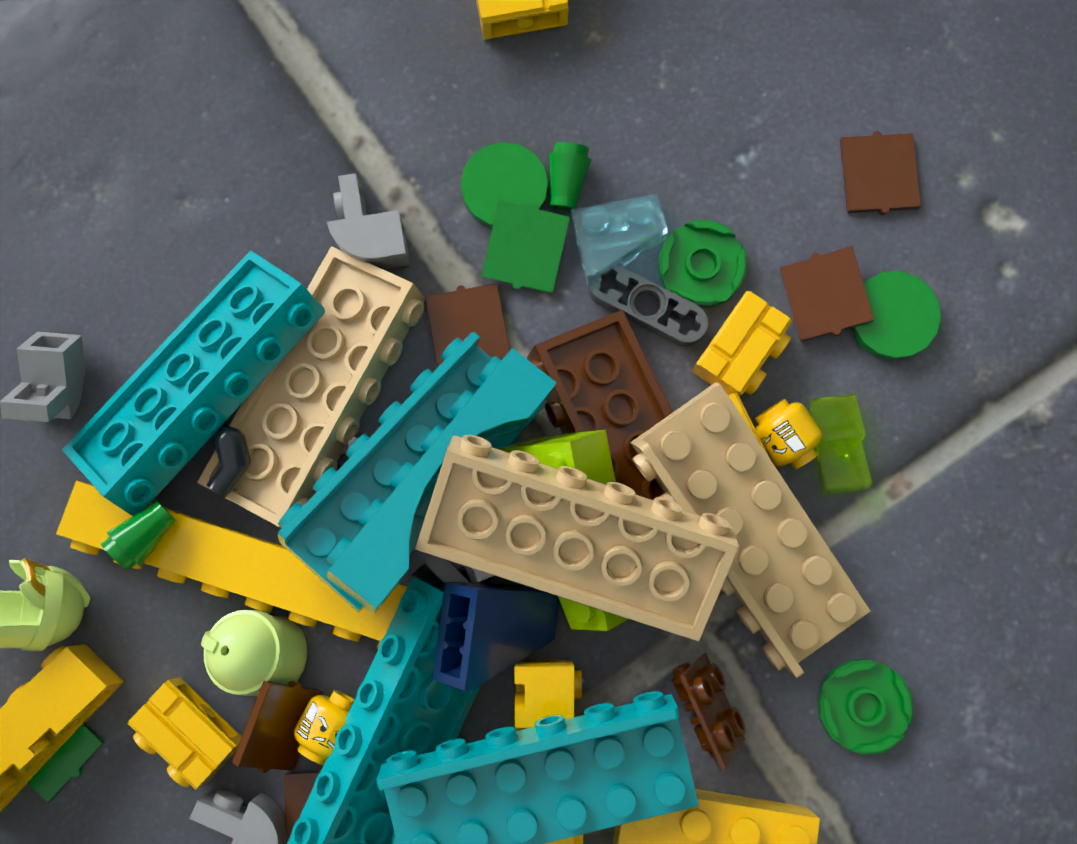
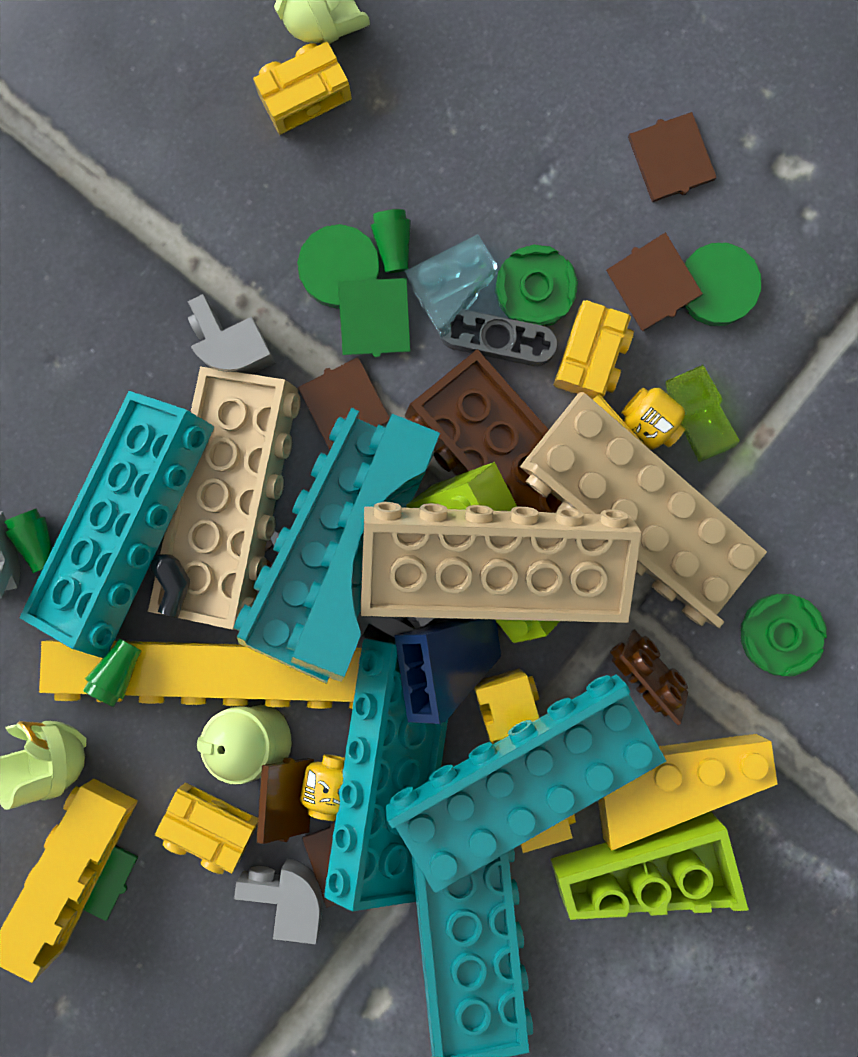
camera: 15 degrees left, 5 degrees up
none -> green cone [4,508,52,573]

